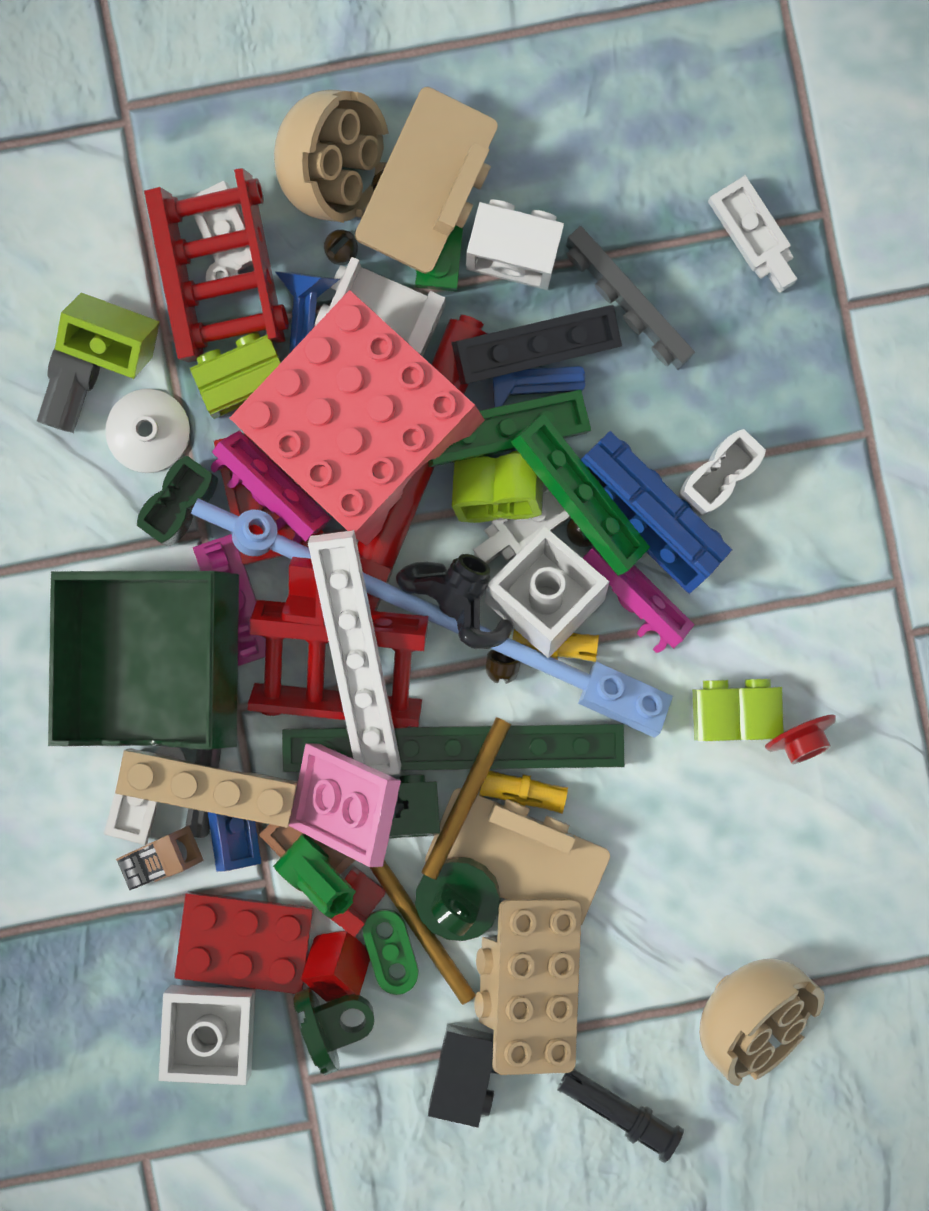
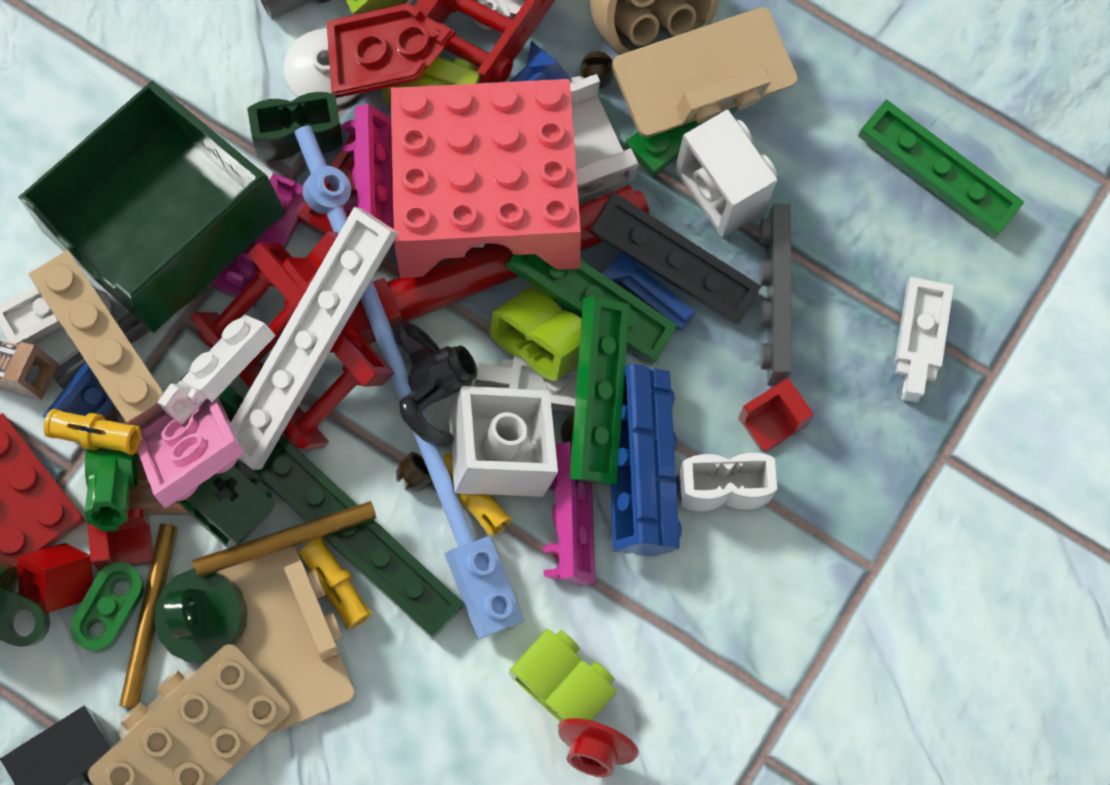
camera: 40 degrees right, 15 degrees down
none -> yellow pin [44,409,142,455]
none -> white hinge [157,314,276,424]
none -> red tile [326,3,456,98]
none -> red panel [738,378,814,452]
none -> green plate [858,99,1024,239]

